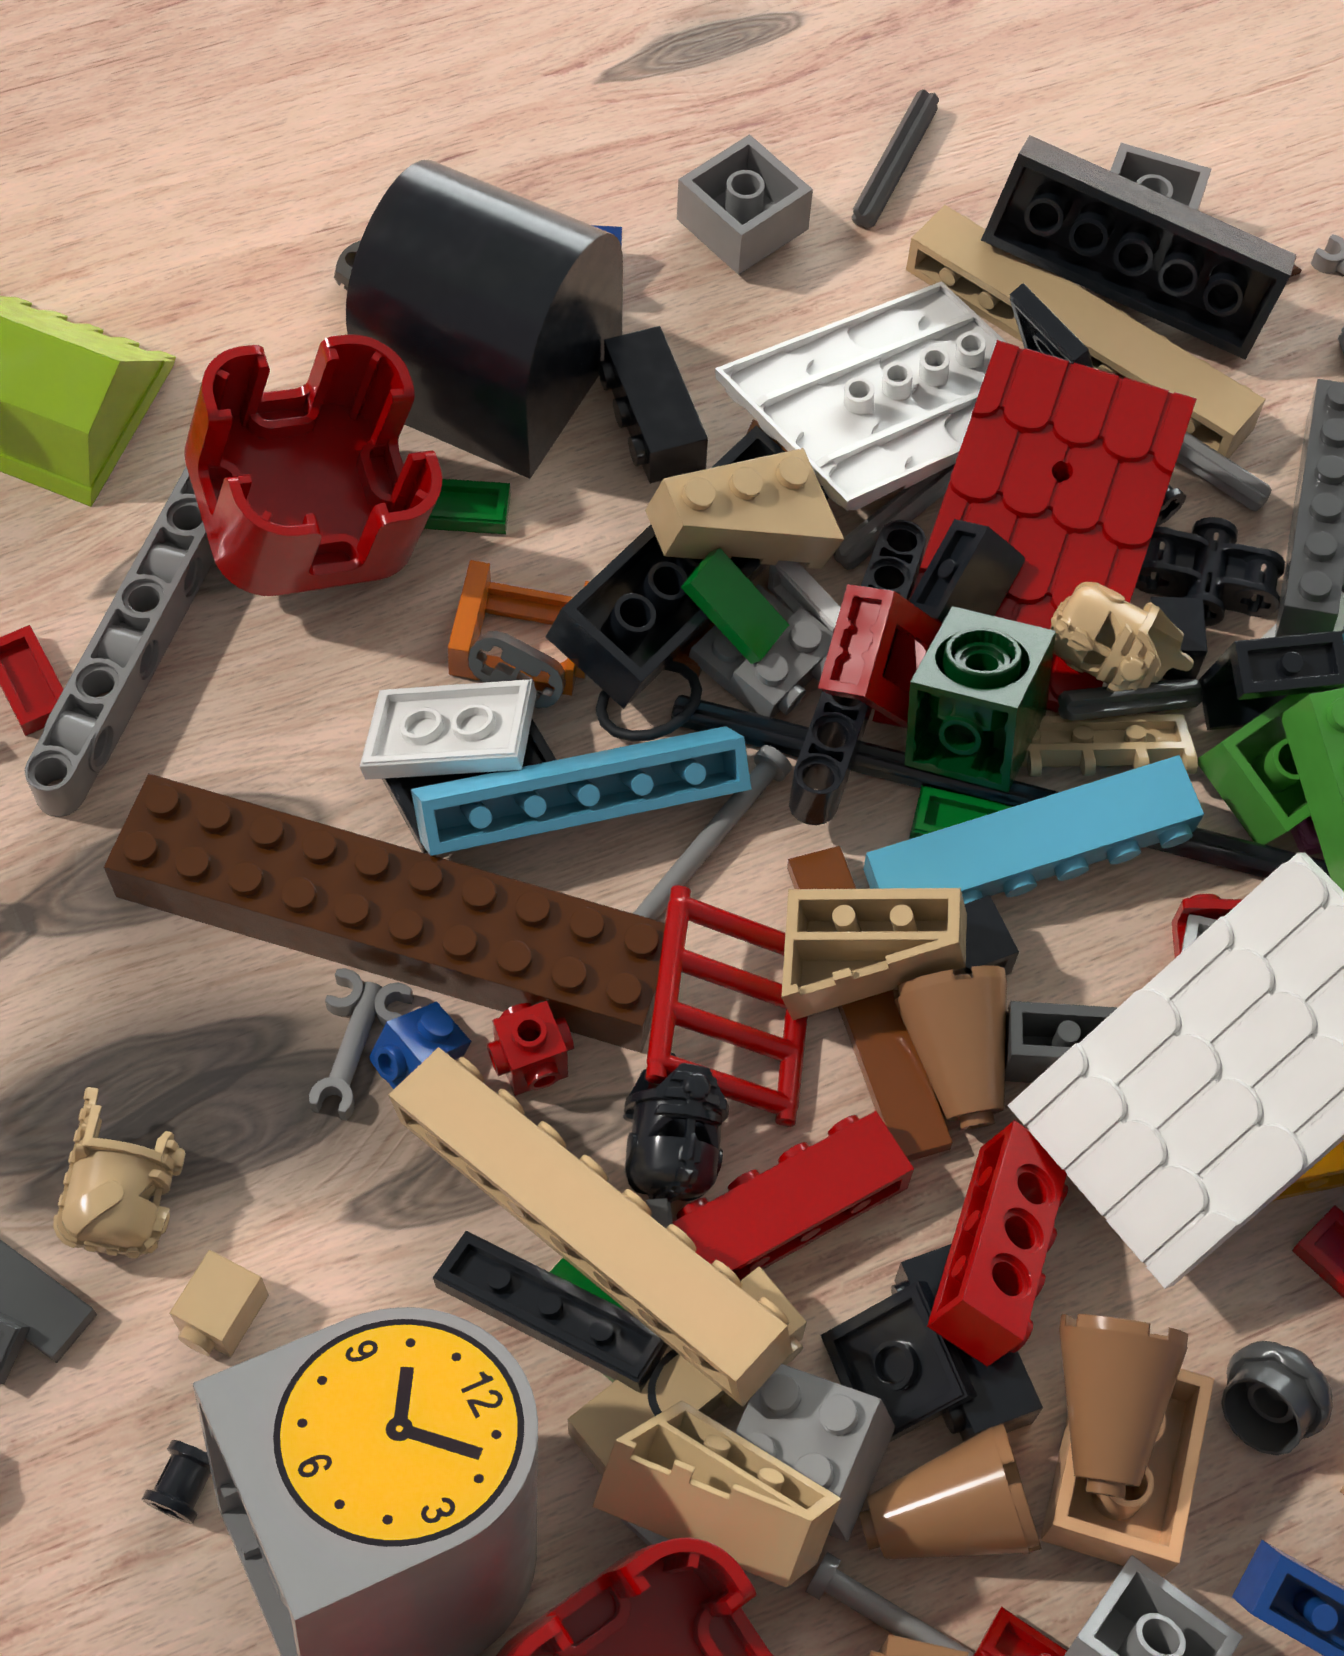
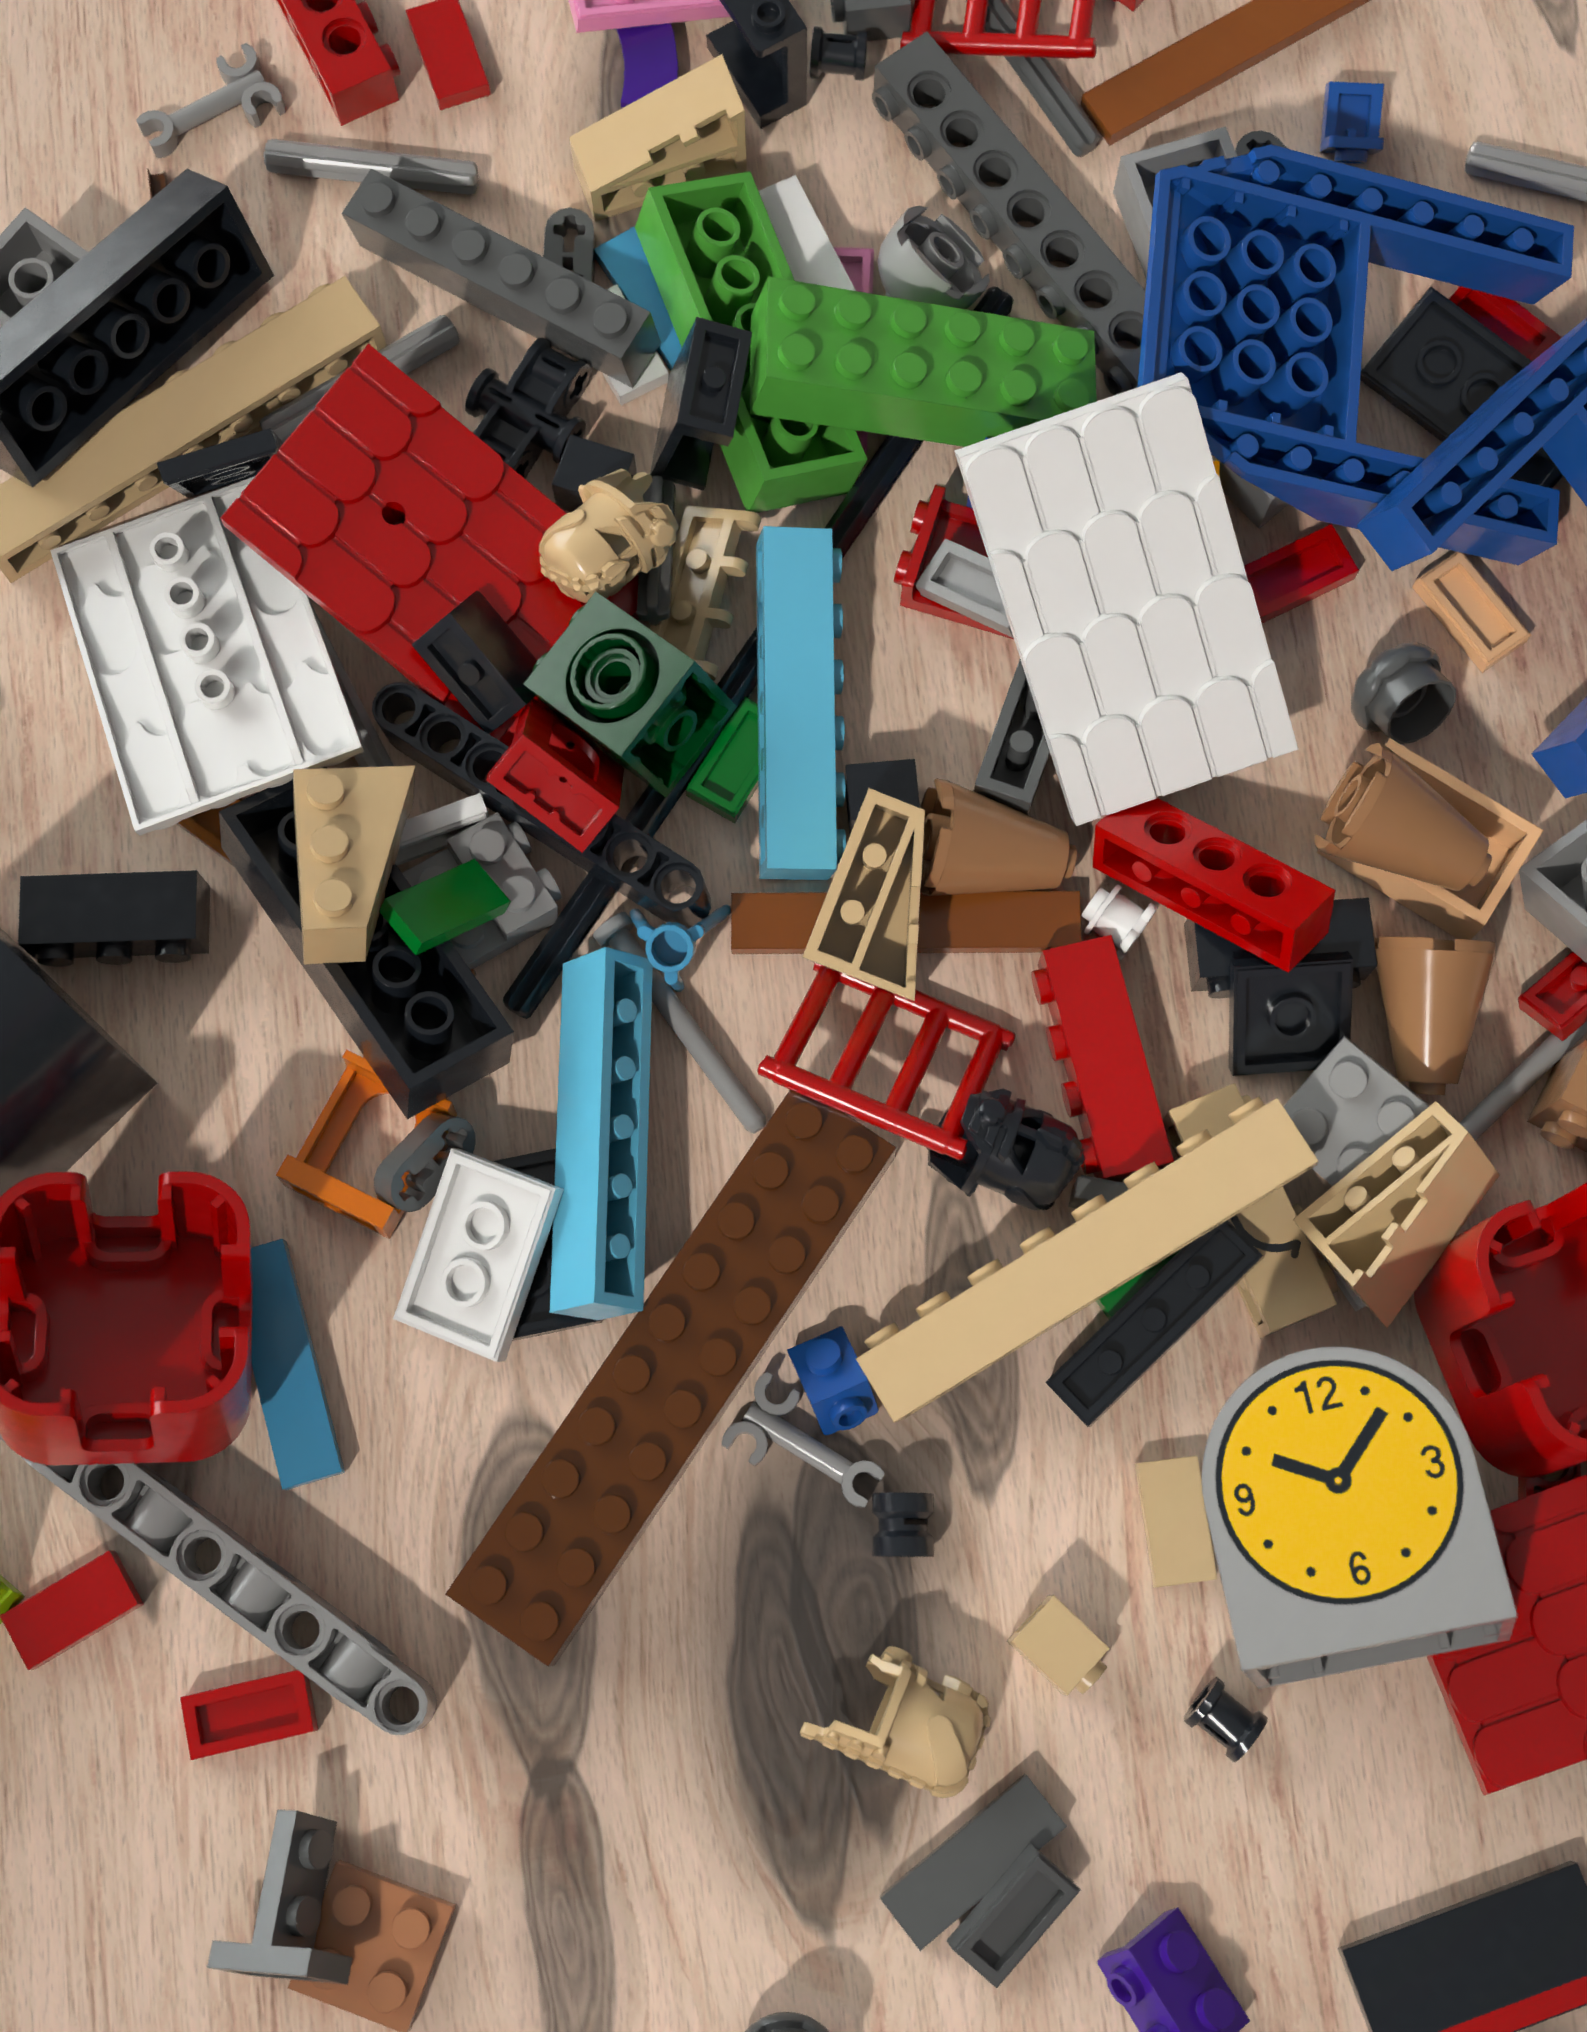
camera: 70 degrees left, 15 degrees up
green tile [424,479,511,535] -> none
red brick [486,1001,574,1096] -> none
black piece [596,661,702,742] -> none
none -> red tile [0,1550,144,1670]
none -> dark azure tile [251,1239,345,1490]
none -> dark azure plant [630,905,731,992]
none -> black wheel [872,1492,934,1557]
none -> white brick [1081,884,1158,962]

